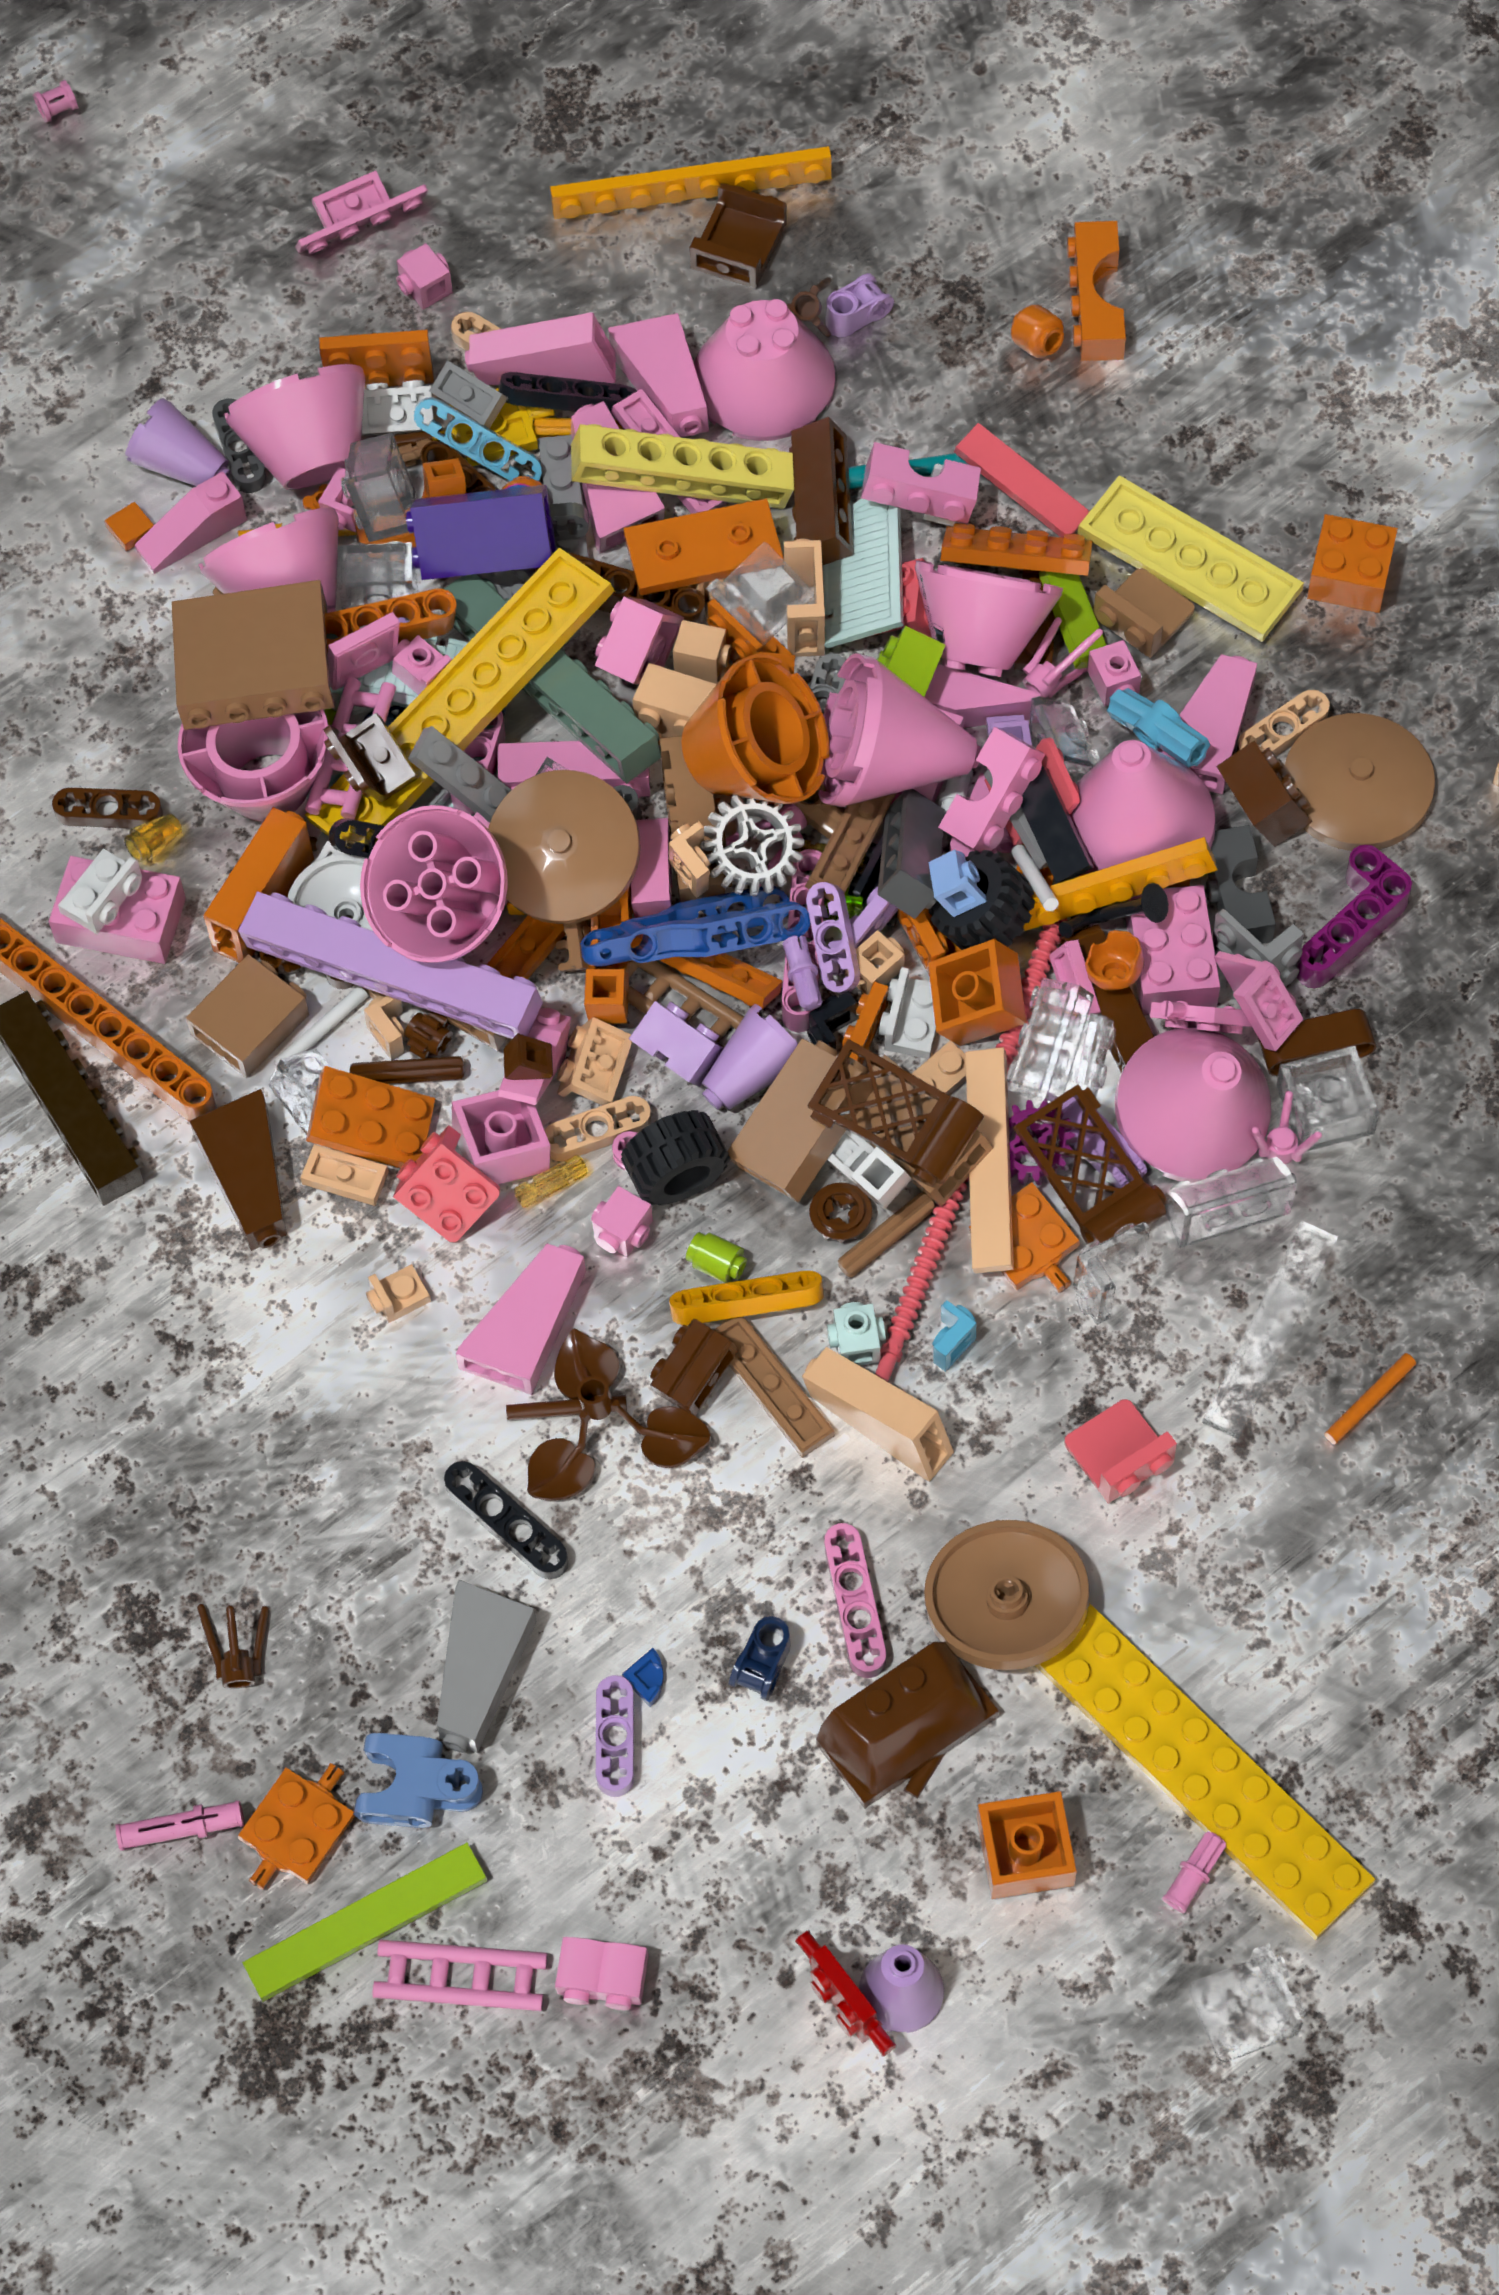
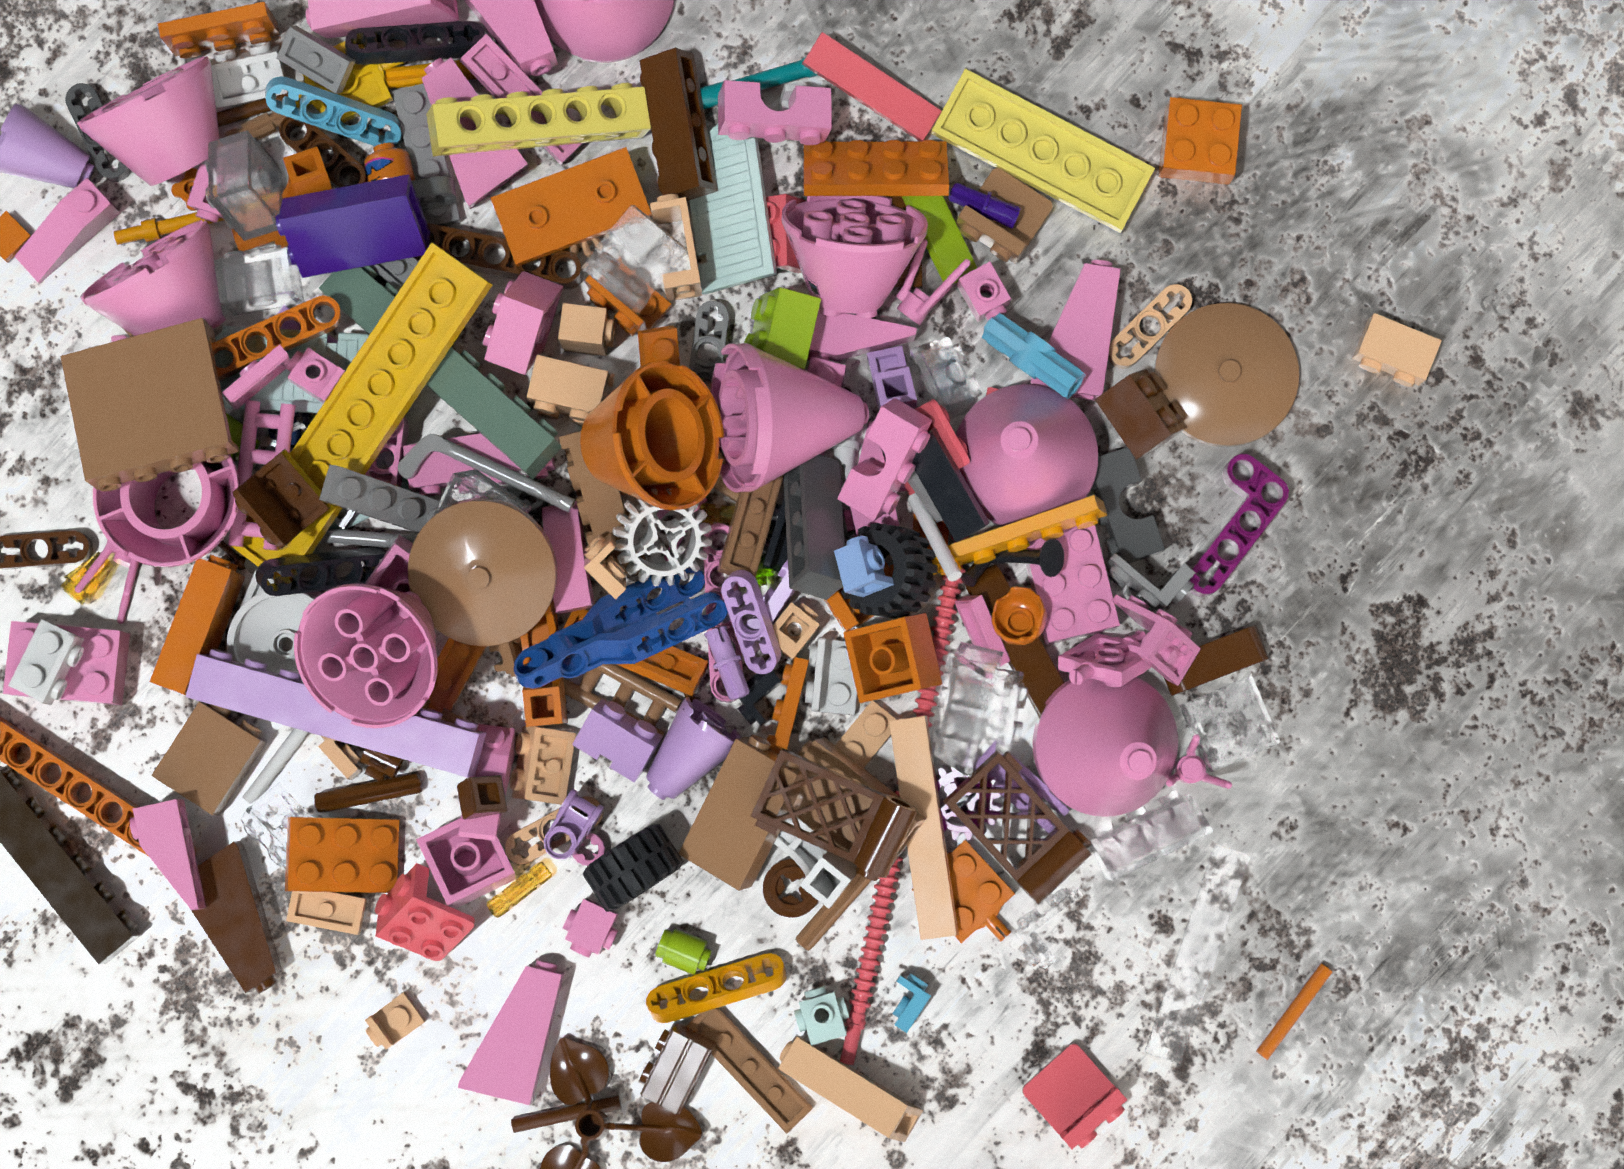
camera: 10 degrees left, 20 degrees up
none -> bright pink plant [75,541,139,624]
none -> bright pink slope [130,799,206,910]
none -> light grey piece [398,433,575,513]
none -> lavender piece [544,788,605,861]
none -> dark purple axle [948,183,1021,229]

